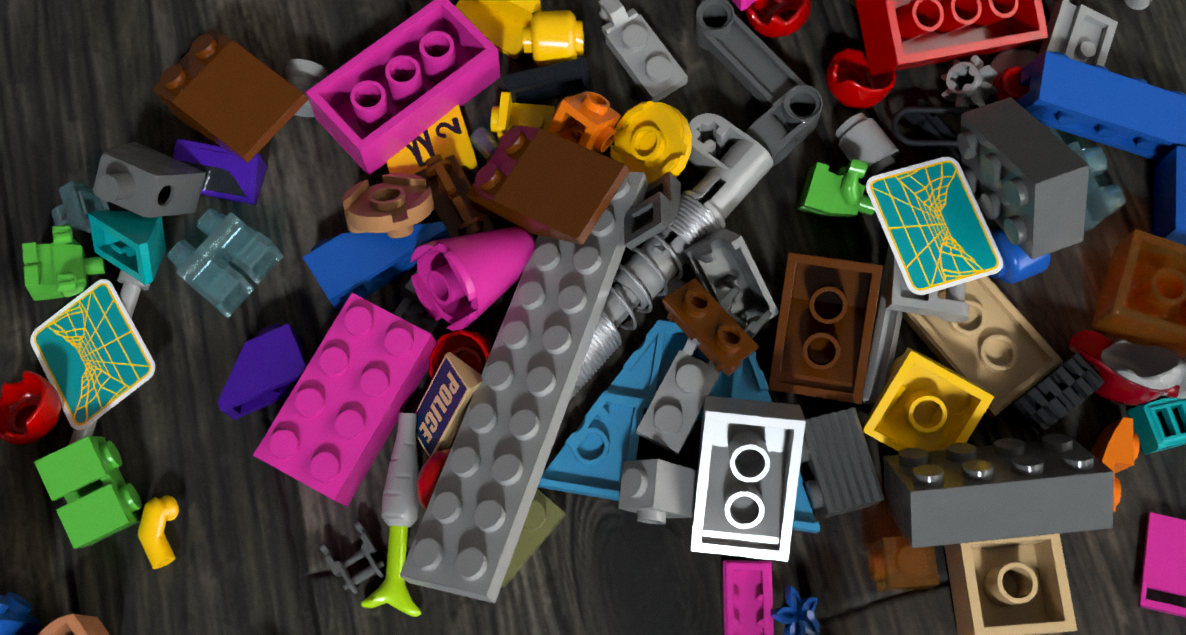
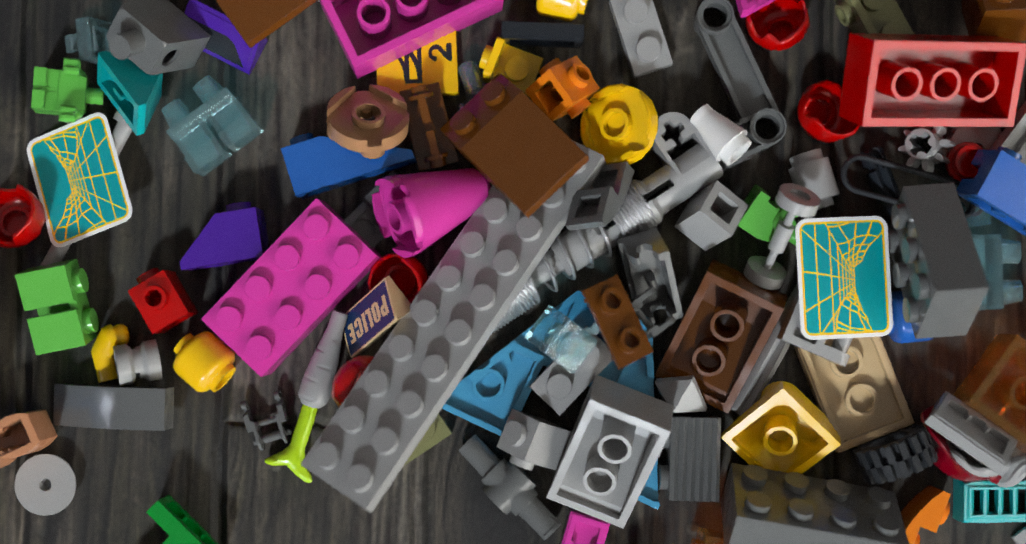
camera: 10 degrees right, 15 degrees up
none -> dark grey slope [53,384,174,431]
none -> light grey wheel [113,339,162,386]
none -> red brick [128,267,199,334]
none -> yellow head [173,331,236,392]
none -> dark grey pin [458,434,561,541]
none -> clear light blue bracket [524,305,597,373]
none -> light grey slope [655,375,708,414]
none -> light grey brick [674,180,748,251]
none -> white cone [690,104,752,165]
none -> light grey wheel [743,183,821,290]
none -> light grey plate [925,391,1018,474]

